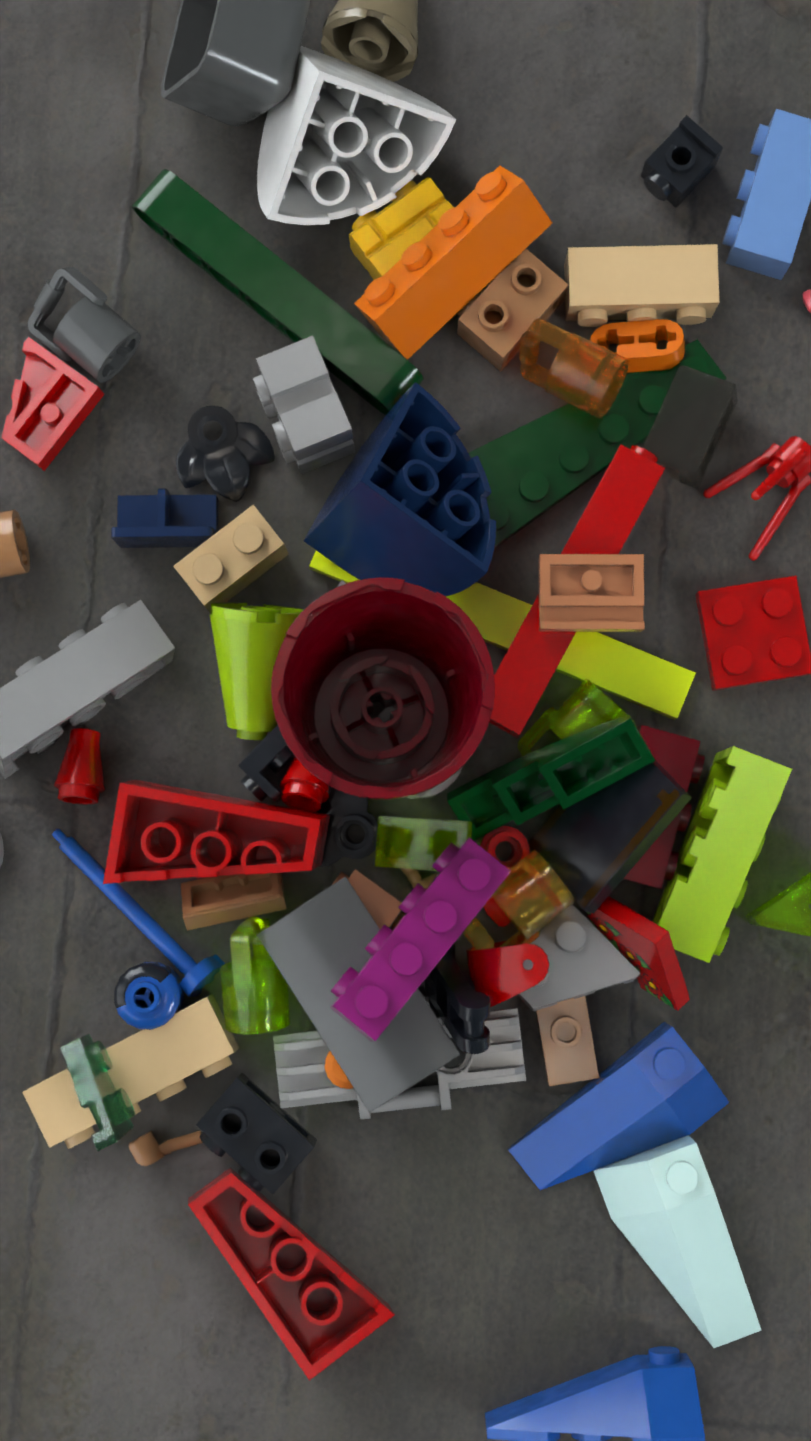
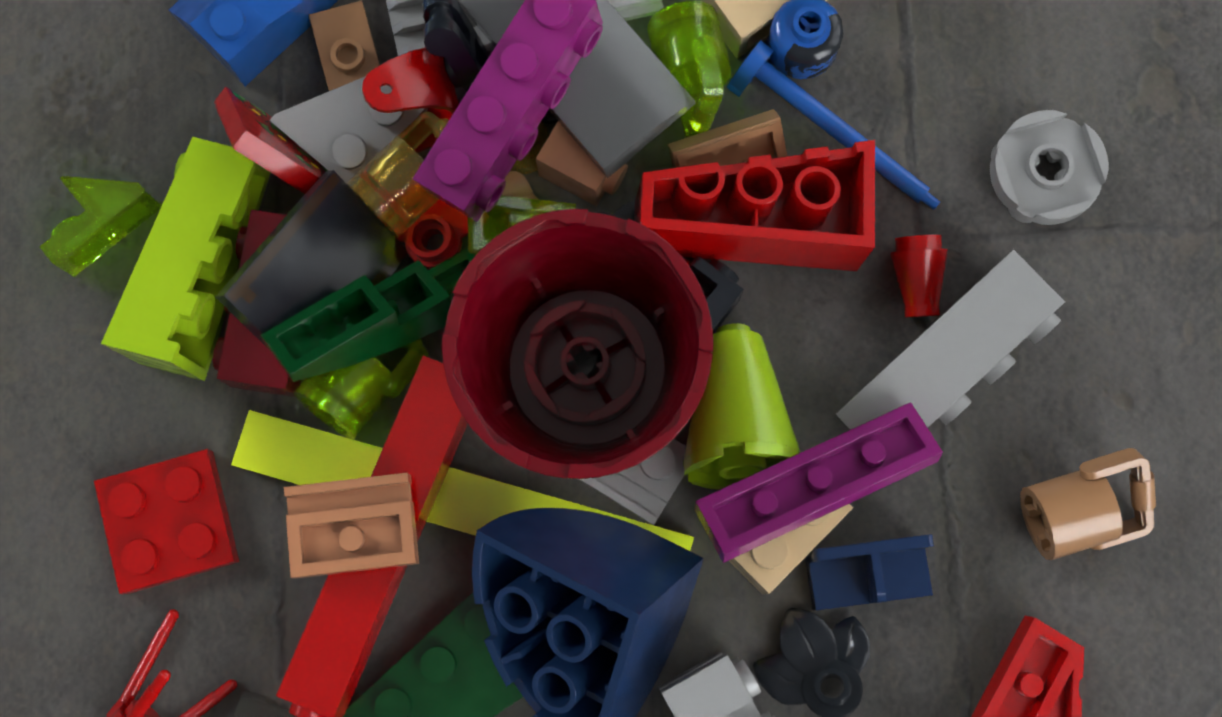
camera: 170 degrees right, 5 degrees down
none -> magenta plate [694,402,943,563]

